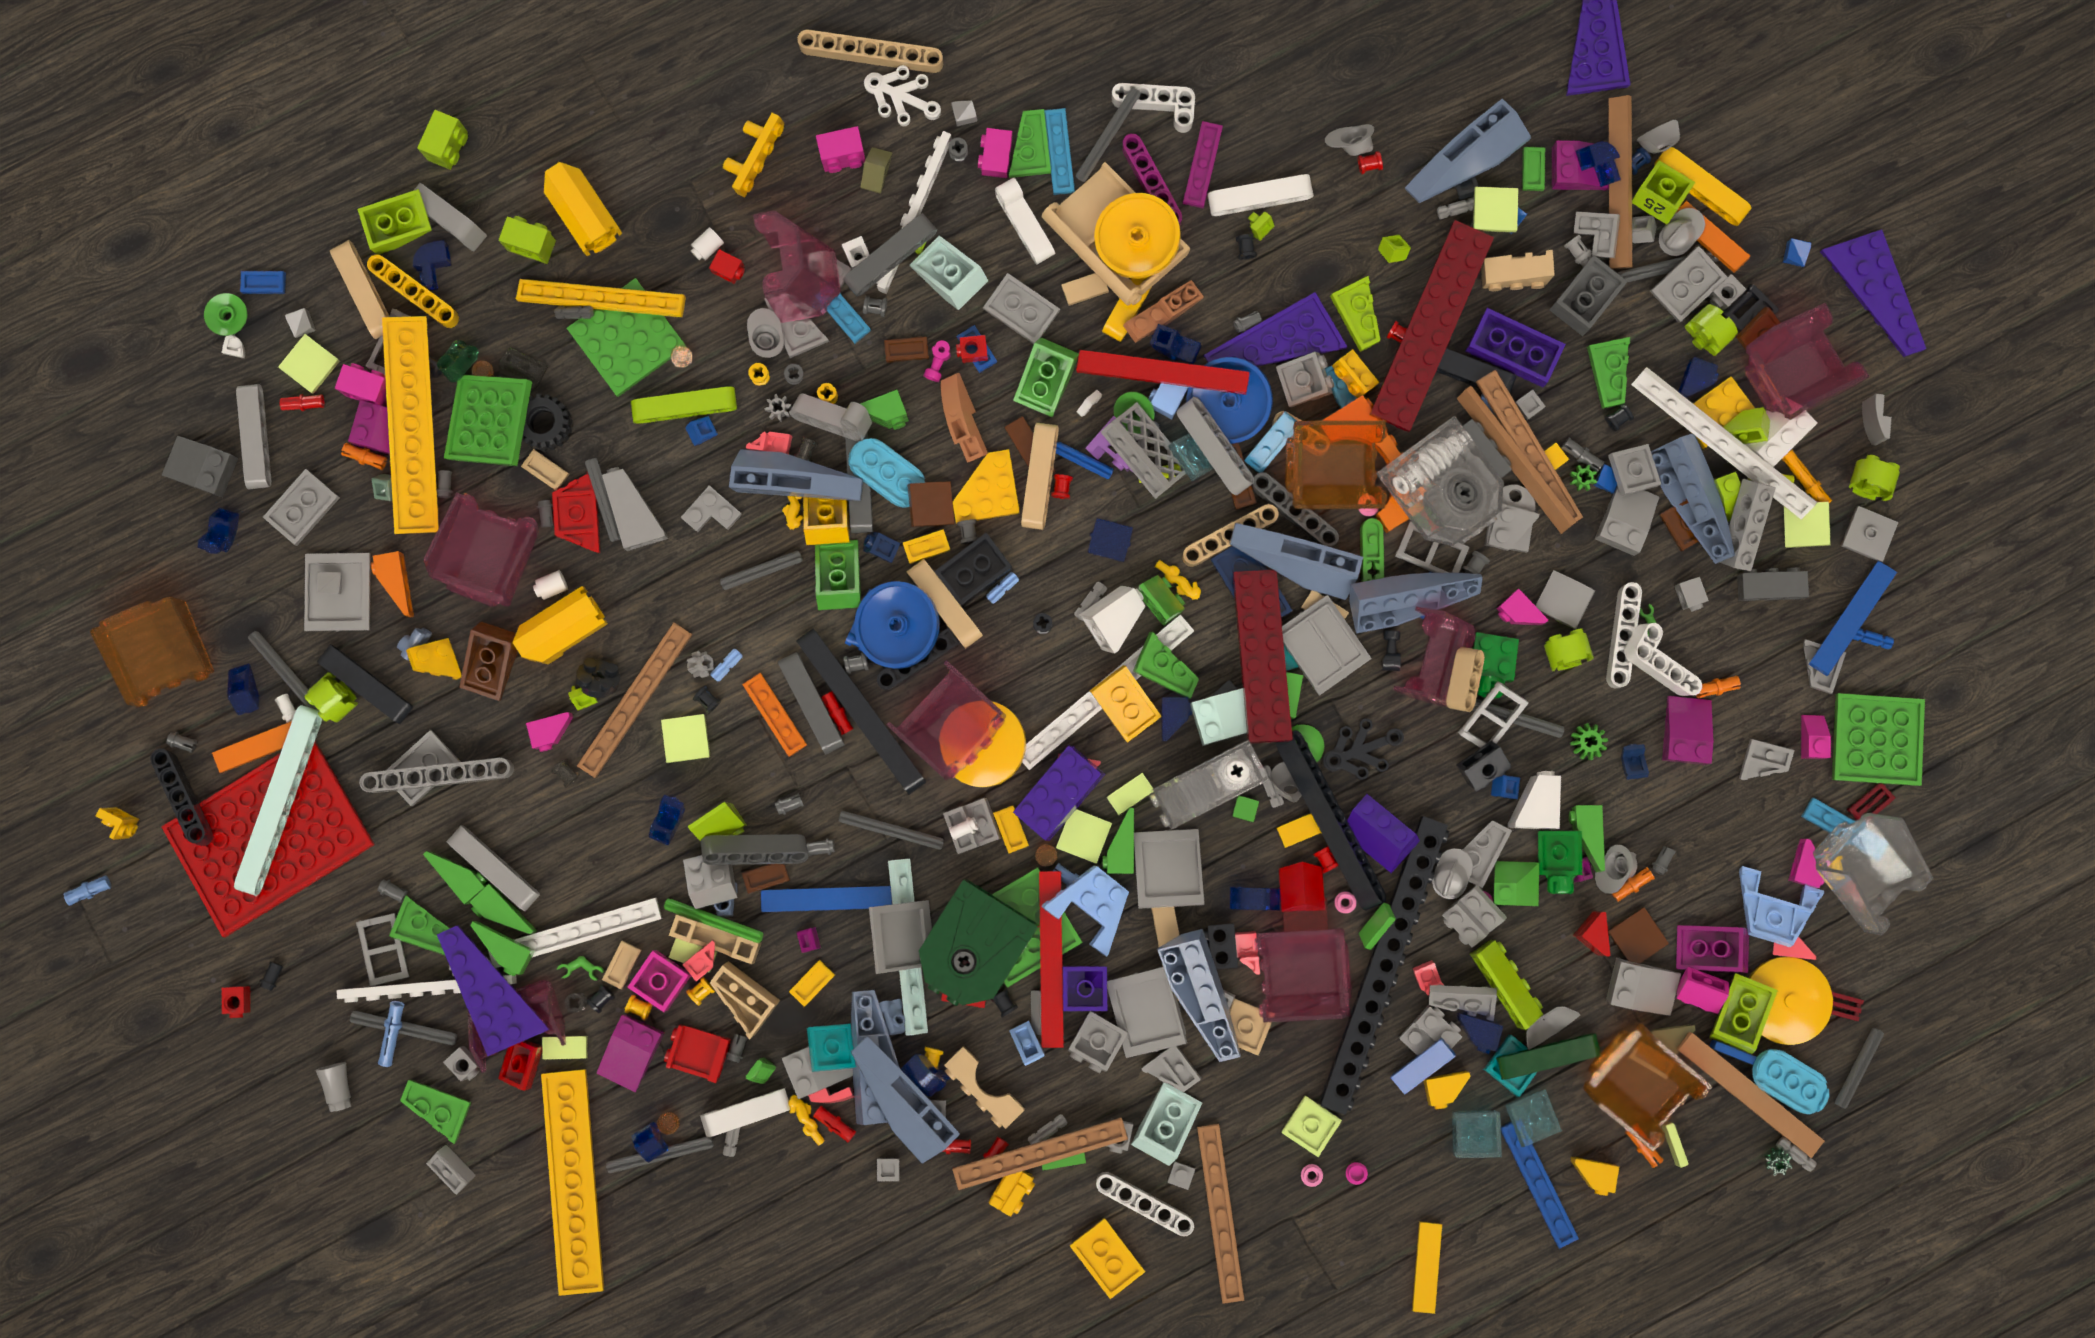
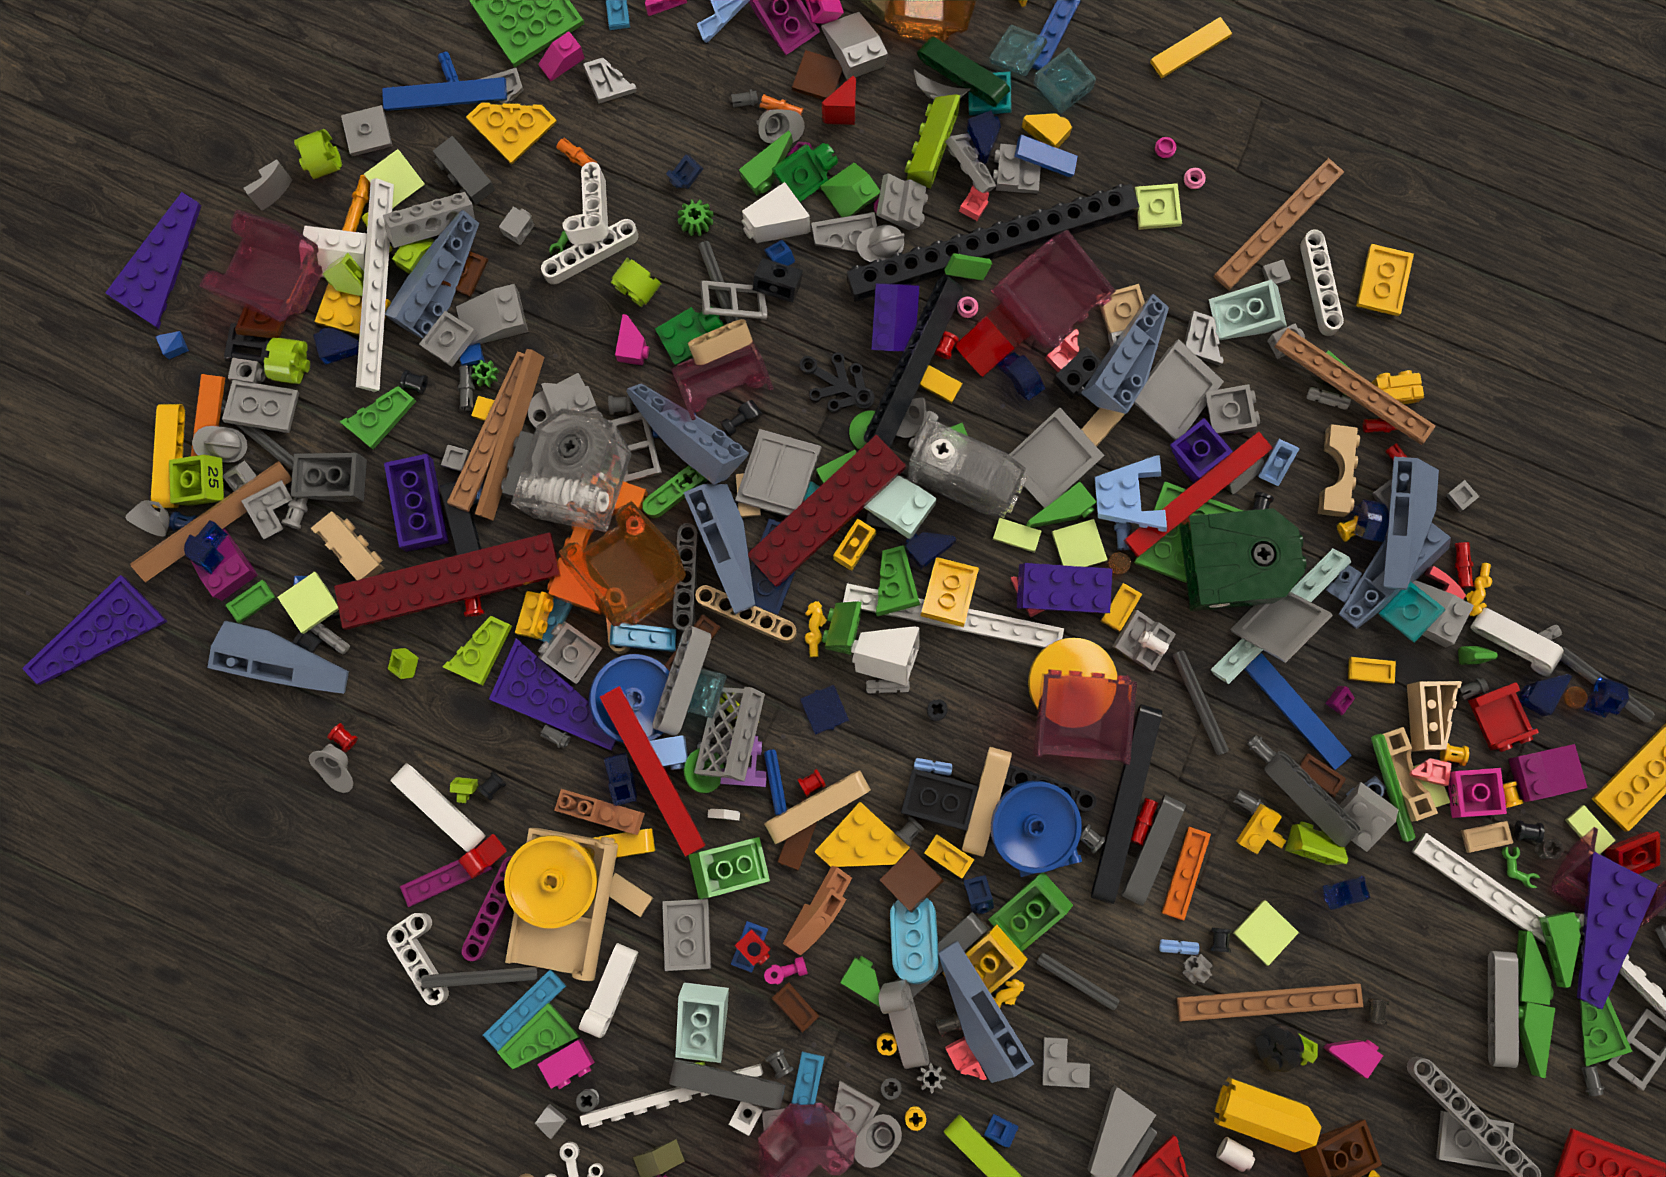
camera: 125 degrees left, 5 degrees down
light grey slope [1536,570,1595,629] -> none
magenta slope [1662,696,1713,765] -> none
none -> red panel [458,834,507,879]
none -> yellow plate [466,103,557,165]
none -> yellow brick [833,519,876,571]
none -> yellow plate [1236,804,1286,854]
none -> clear blue slope [1520,674,1572,717]

